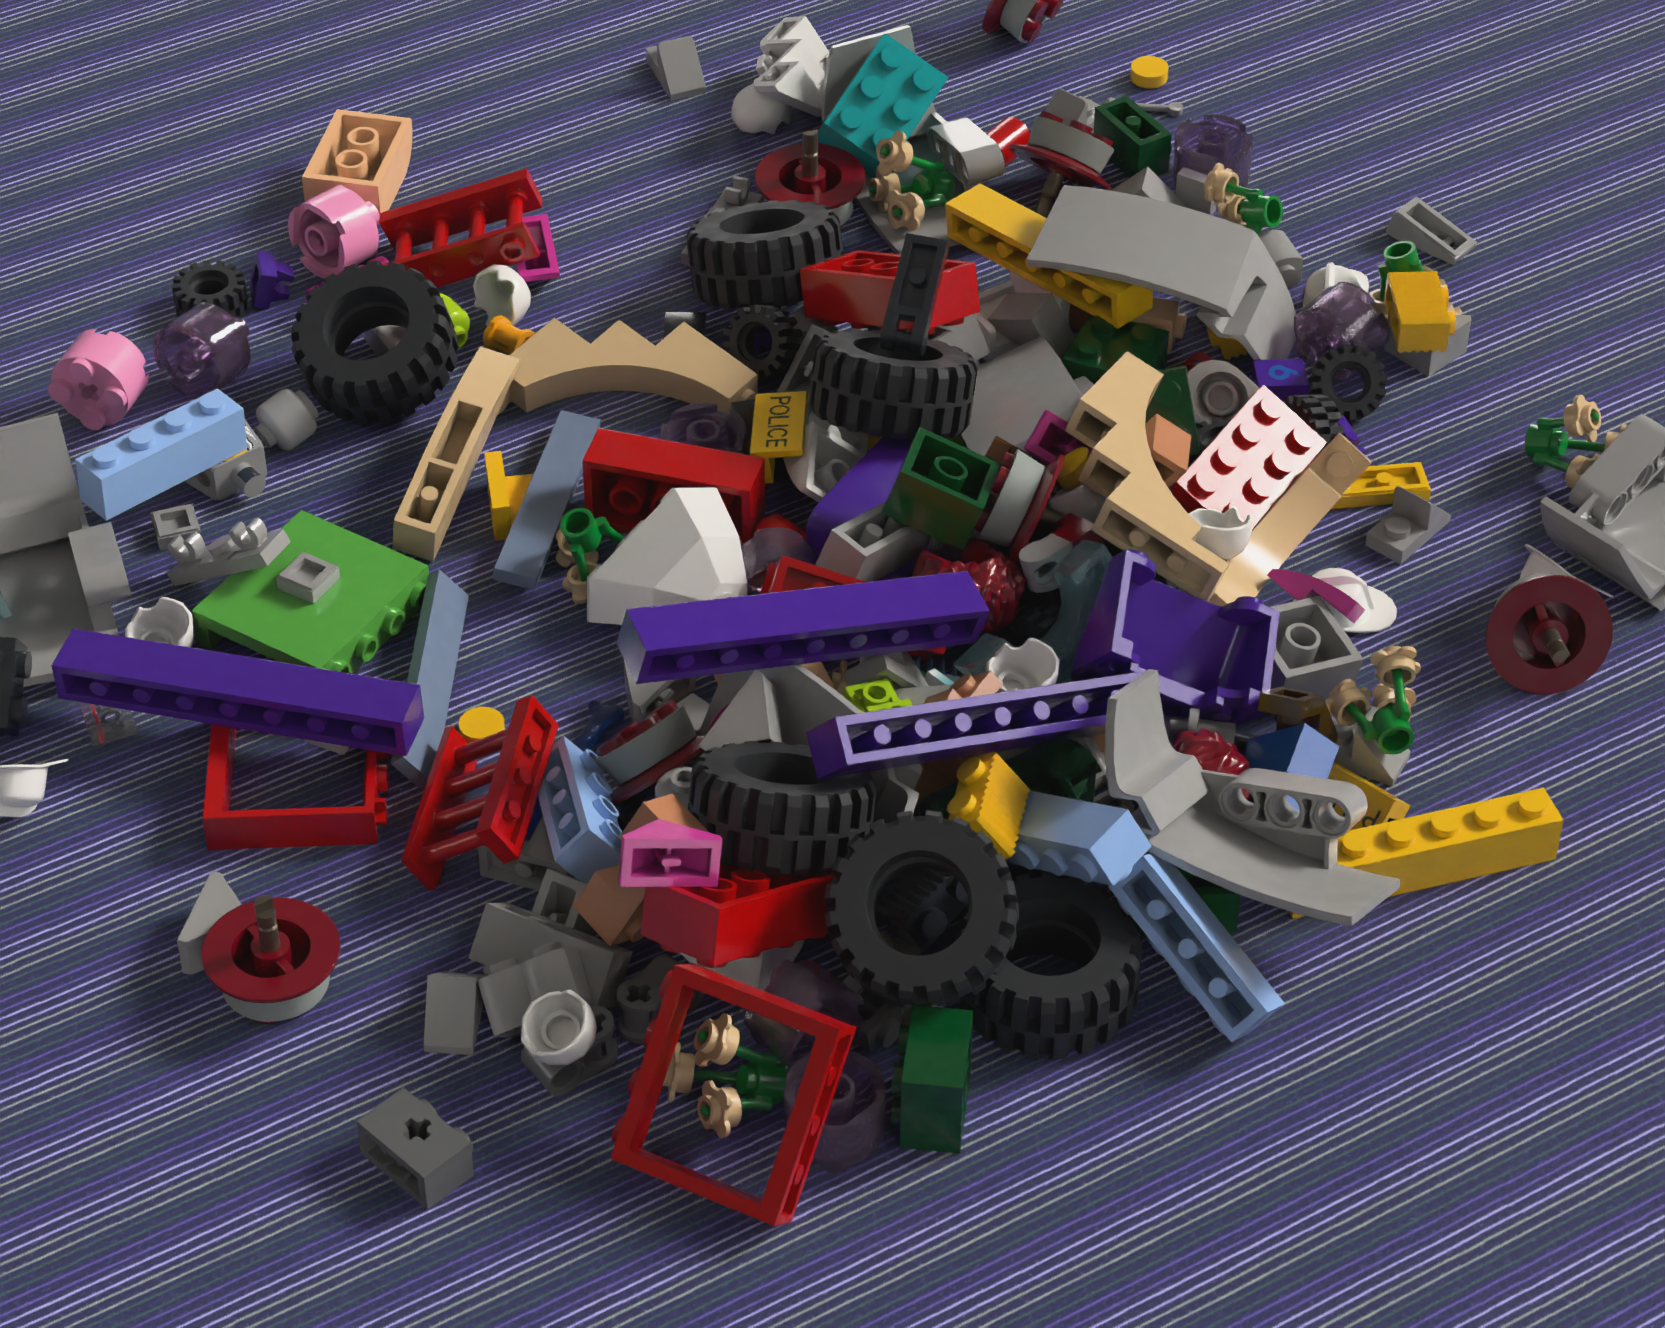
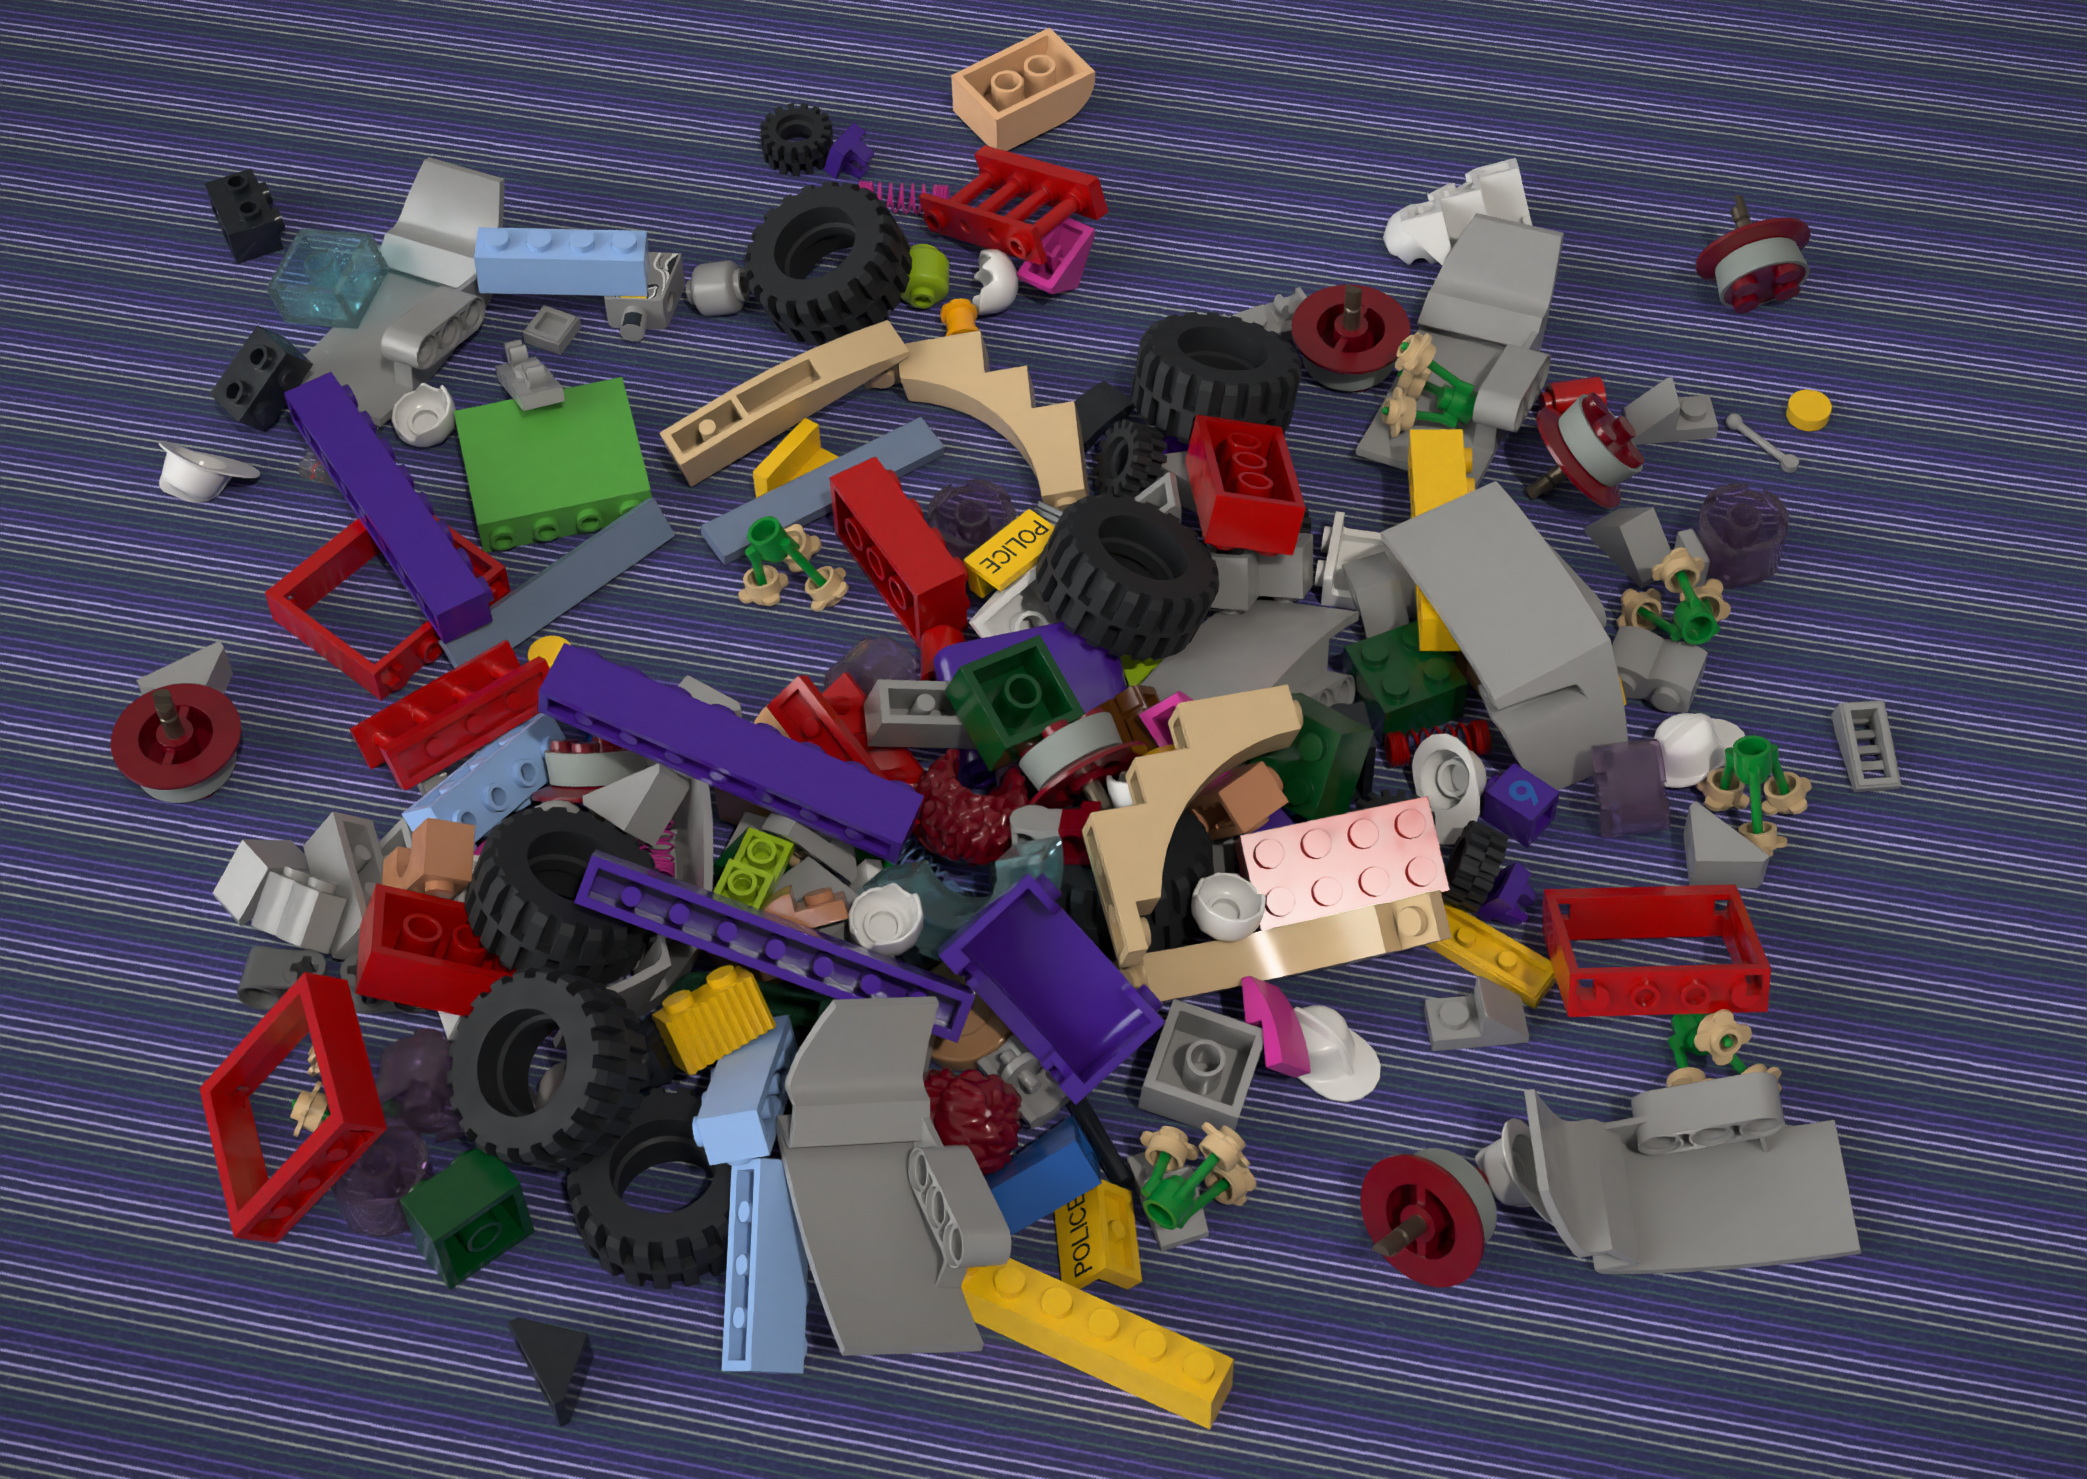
camera: 45 degrees right, 10 degrees up
bright pink brick [48,329,149,430] -> none
clear purple brick [153,302,251,400] -> none
light grey tile [276,552,340,604] -> none
bright pink brick [288,185,380,278] -> none
dark grey brick [357,1087,474,1210] -> none
white hair [521,990,597,1065] -> none
white brick [587,487,747,625] -> none
dark pink slope [618,819,722,887] -> none
light grey slope [646,36,706,101] -> none
teal brick [818,33,949,178] -> none
black plate [880,233,949,356] -> none
dark green brick [1093,95,1172,178] -> none
dark brown slope [1258,686,1338,744] -> none
black tyre [1308,344,1388,422] -> none
yellow brick [1384,271,1456,354] -> none
none -> black slope [508,1317,594,1427]
none -> red window [1542,884,1771,1017]

